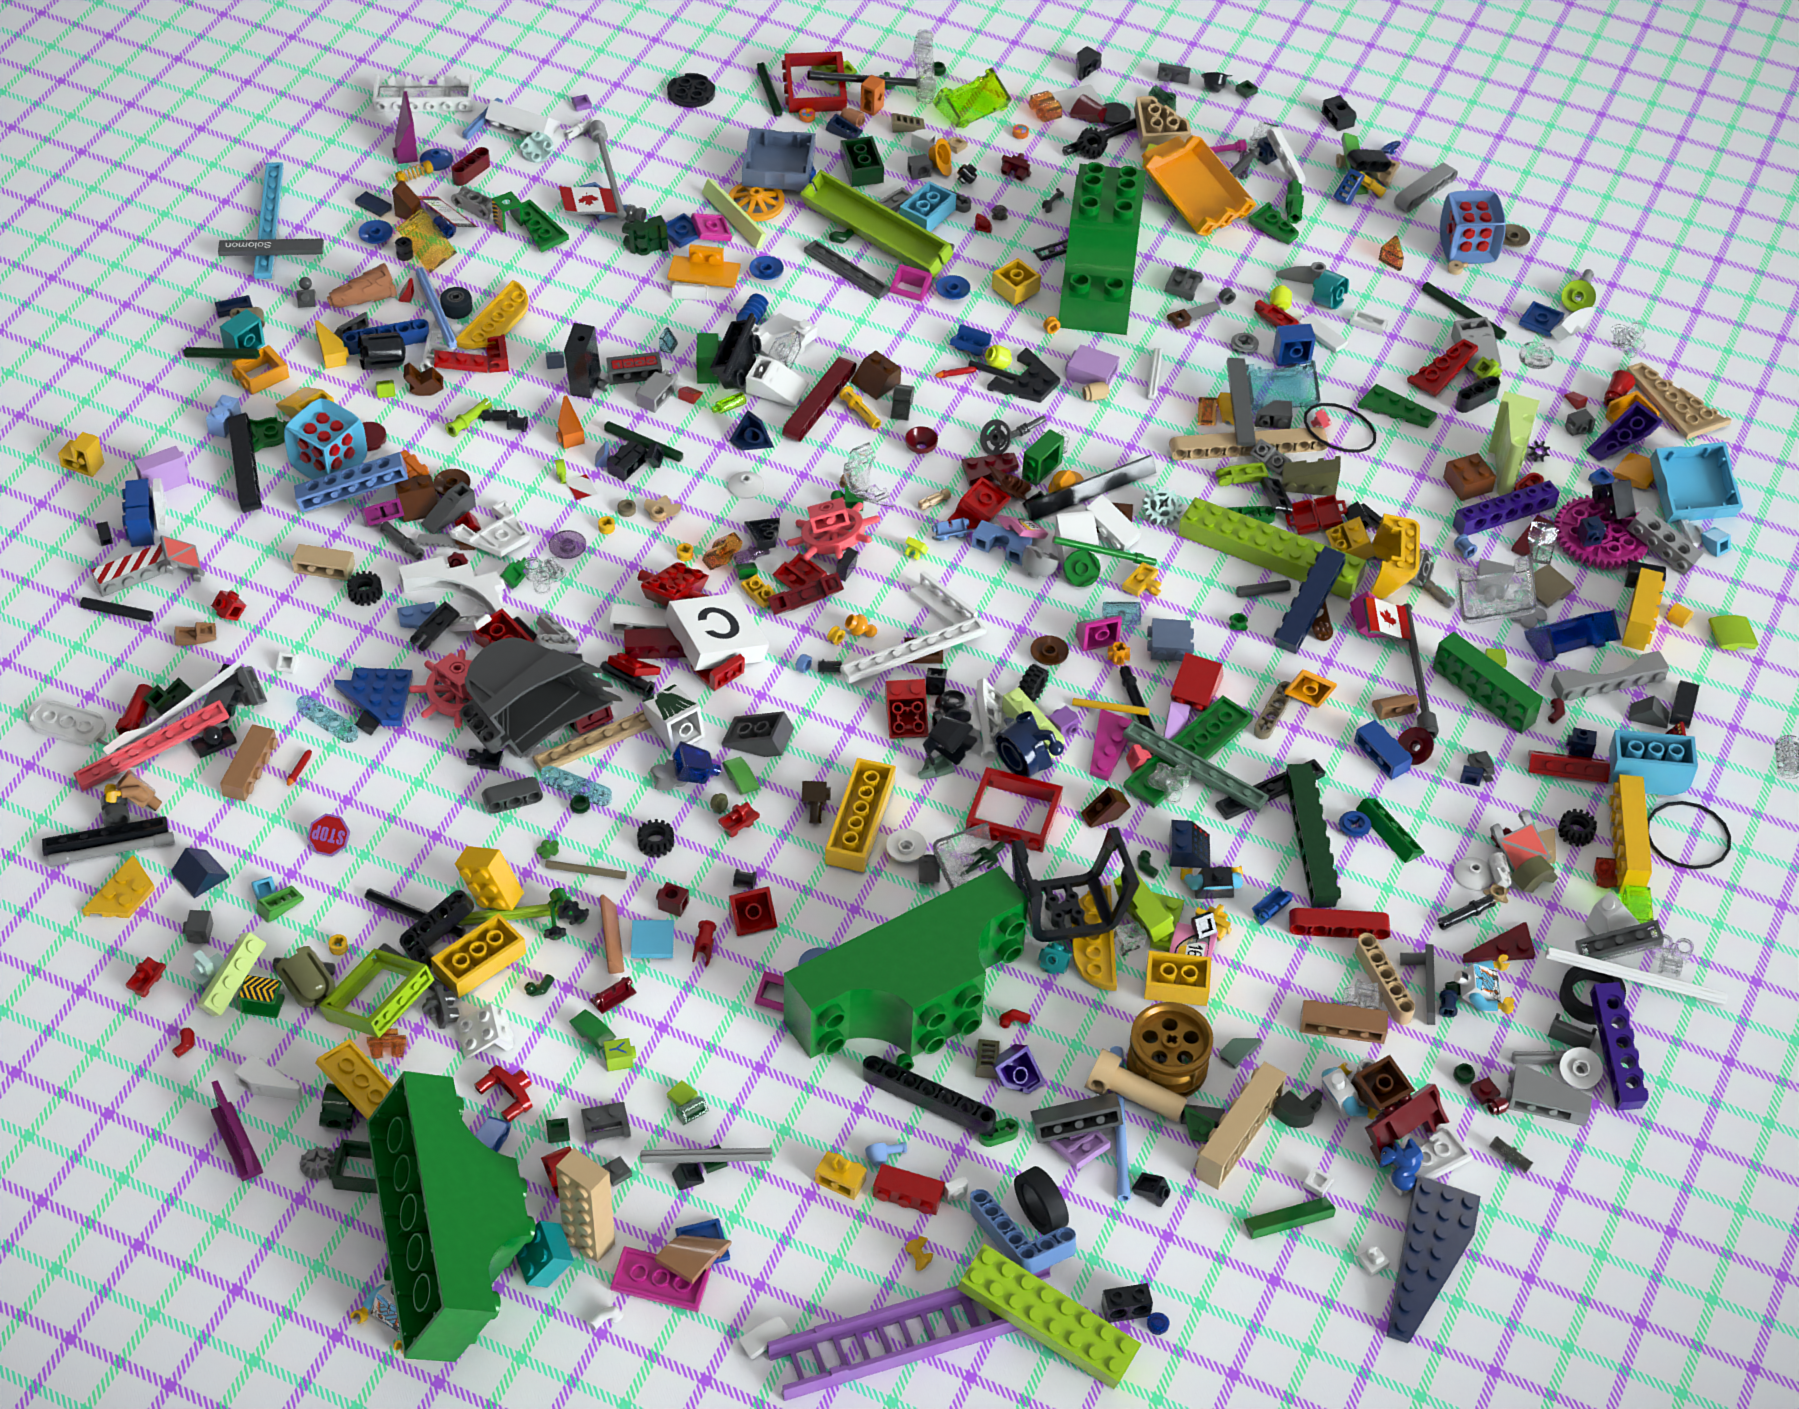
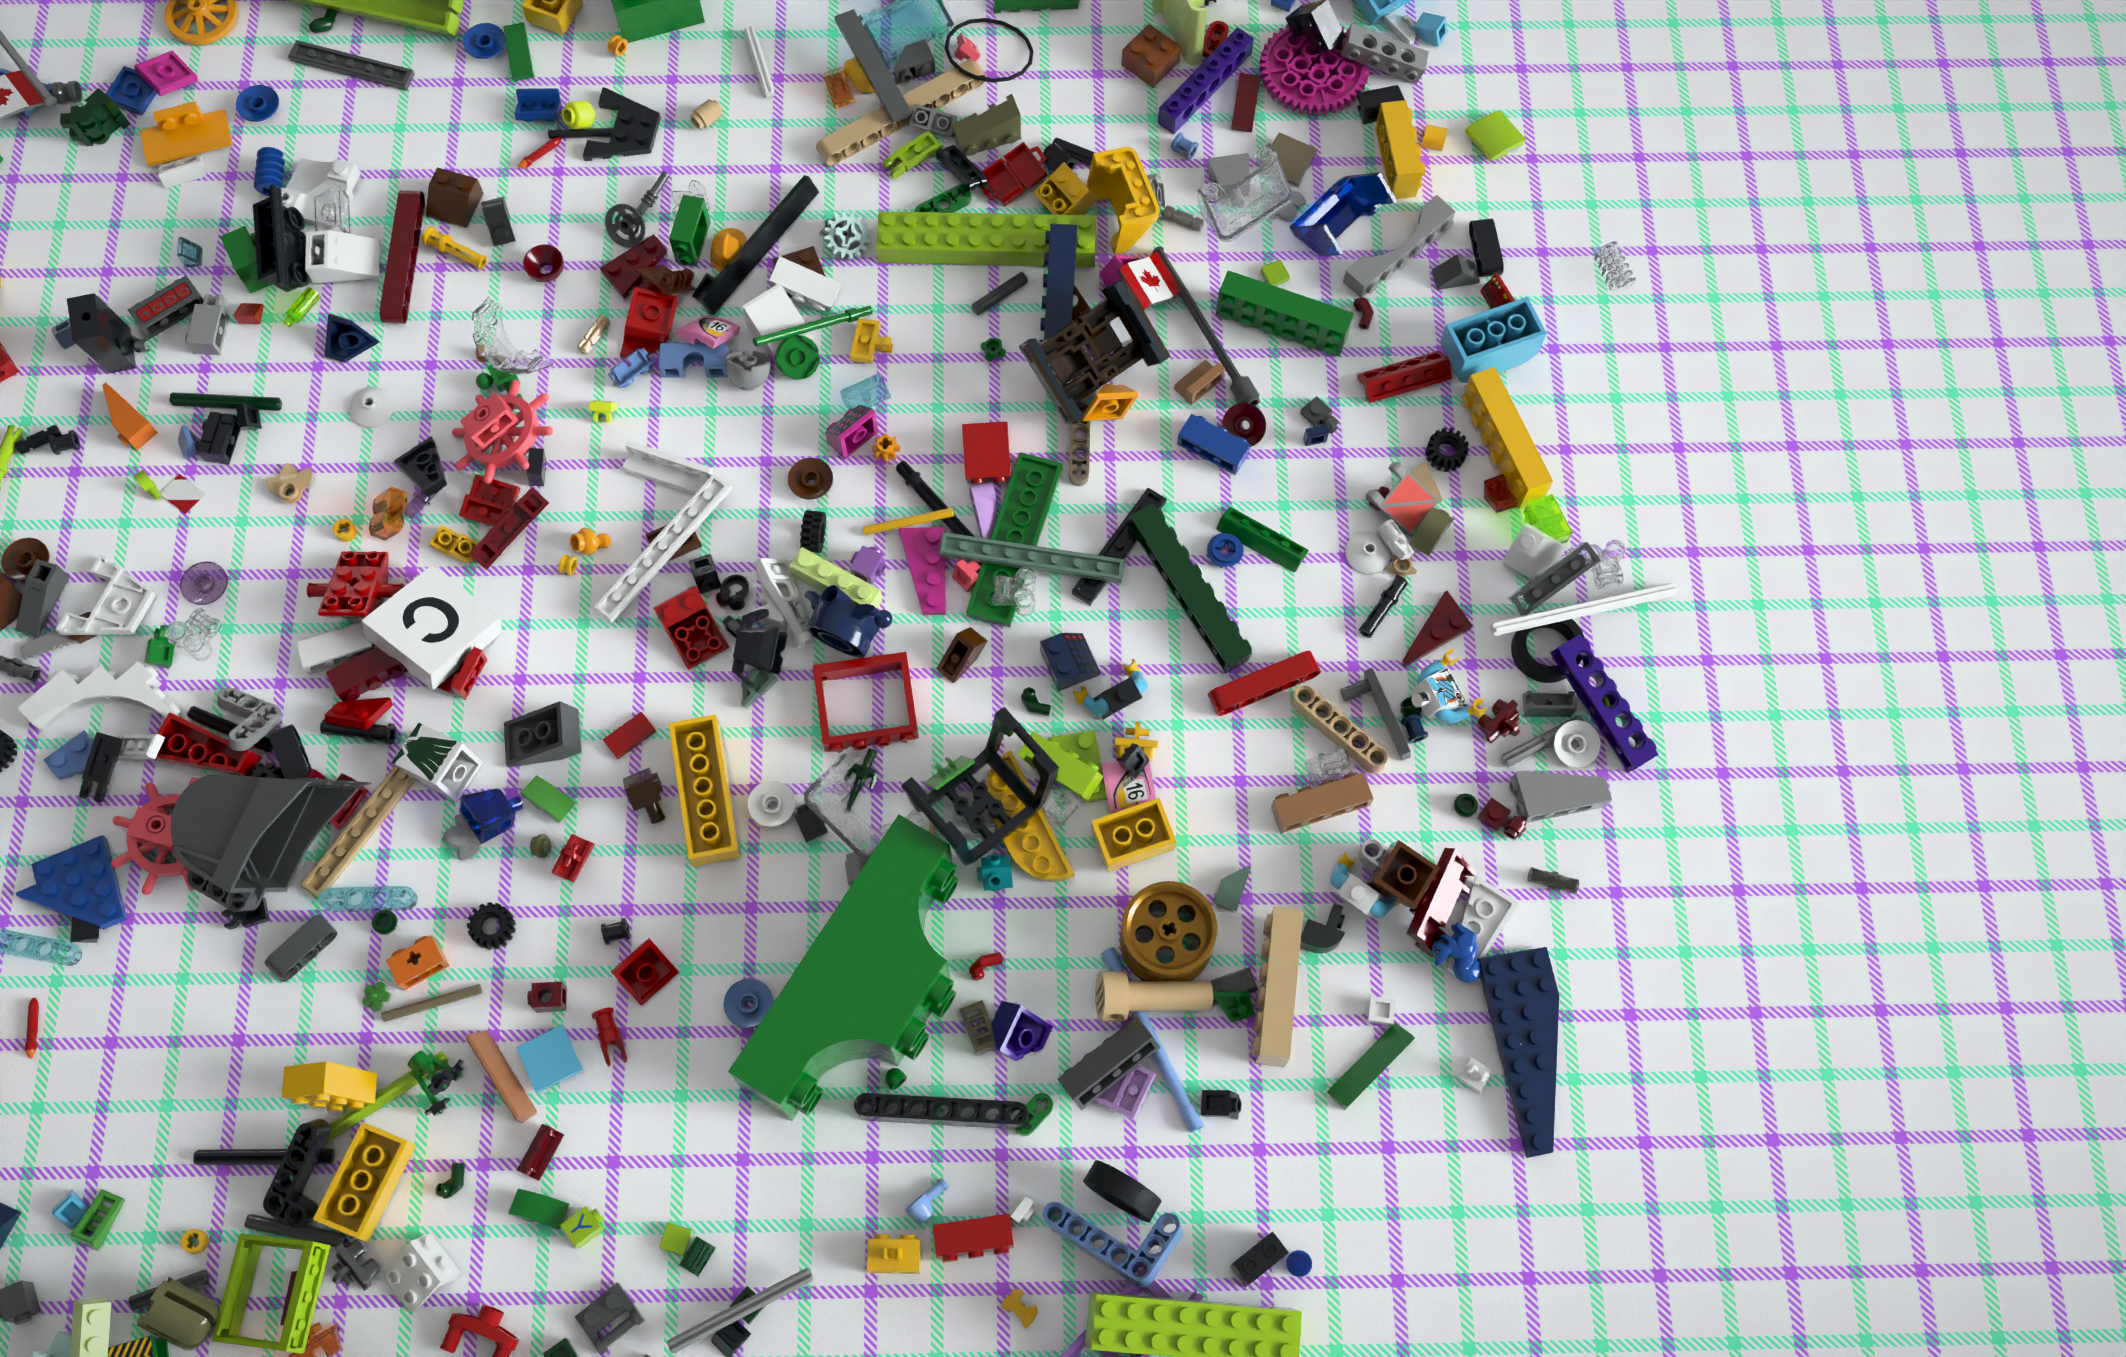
camera: 25 degrees left, 20 degrees up
piece [307,813,351,857] -> none
dark red piece [447,552,469,568] -> none
red slope [454,511,481,531] -> none
yellow bush [598,516,615,534] -> none
dark tan tile [617,499,636,517] -> none
yellowish green tile [702,178,767,248] -> none
green slope [736,562,758,580] -> none
dark pink tile [754,971,784,1012] -> none
medium blue tile [796,654,812,673] -> none
black pin [818,659,842,674] -> none
dark pink tile [890,264,932,302] -> none
lavender brick [1065,344,1120,386] -> none
sand blue brick [1147,618,1194,661] -> none
blue hinge [1252,886,1293,925] -> none
clear slope [1528,521,1559,564] -> none
dark blue brick [1566,727,1597,758] -> none
dark blue brick [1577,516,1606,547] -> none
black piece [1647,801,1731,869] -> none
none -> orange brick [386,935,450,990]
none -> green tile [503,22,534,81]
none -> red tile [602,711,656,760]
none -> bright green piece [923,755,975,790]
none -> dark brown container [1018,278,1170,424]
none -> dark red hips [1477,699,1521,744]

